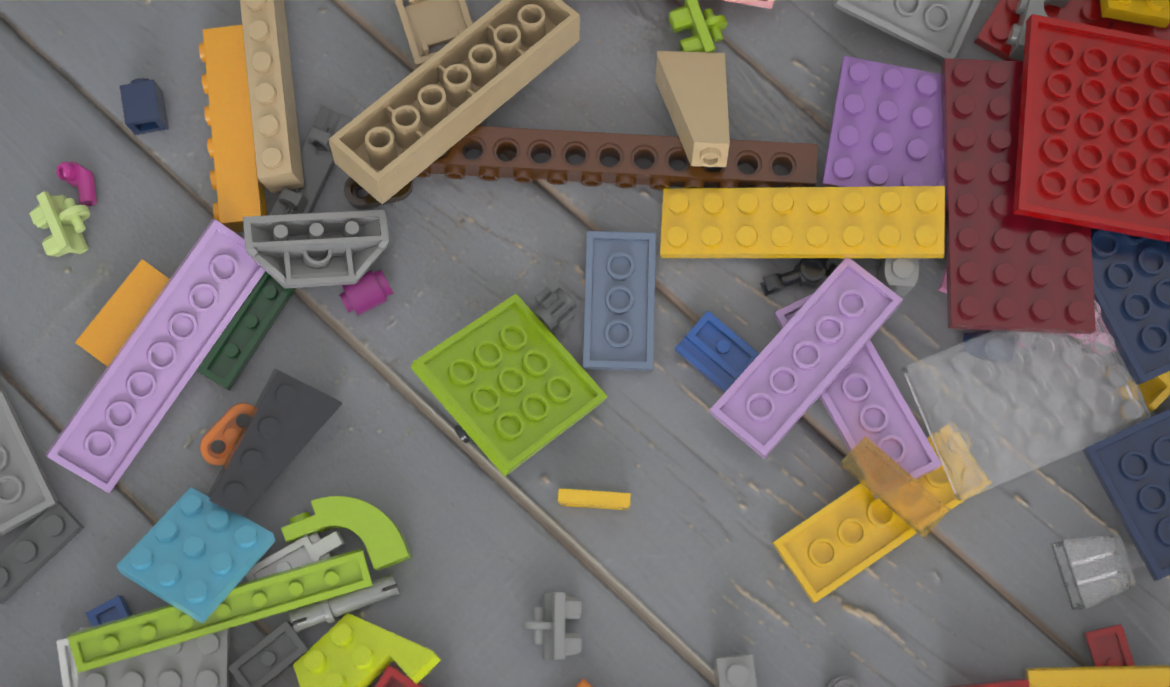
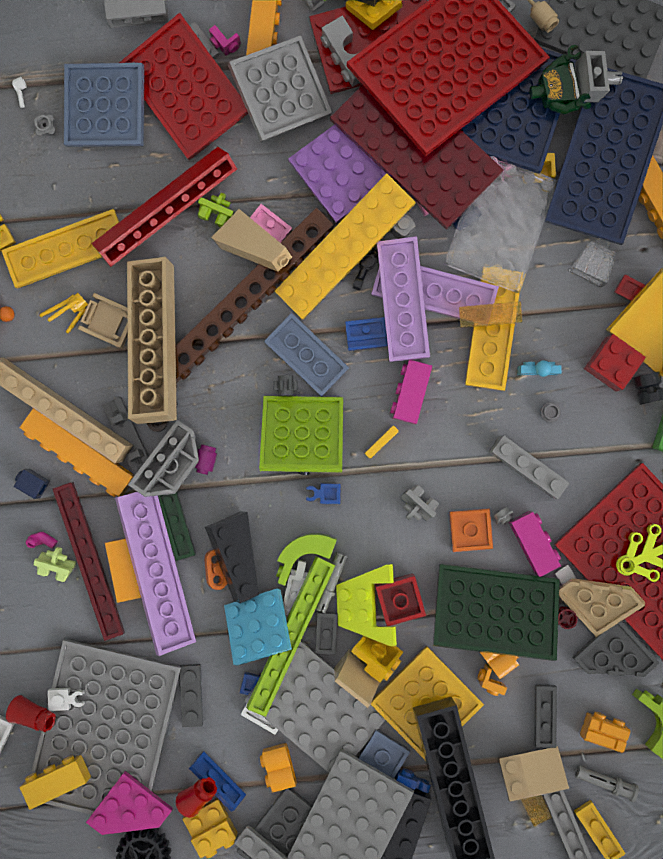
camera: 50 degrees left, 10 degrees up
none -> dark red plate [53,482,125,641]
none -> bright pink plate [250,204,293,243]
none -> blue plate [306,483,341,504]
none -> dark pink brick [390,360,432,424]
none -> medium azure plate [517,360,562,377]

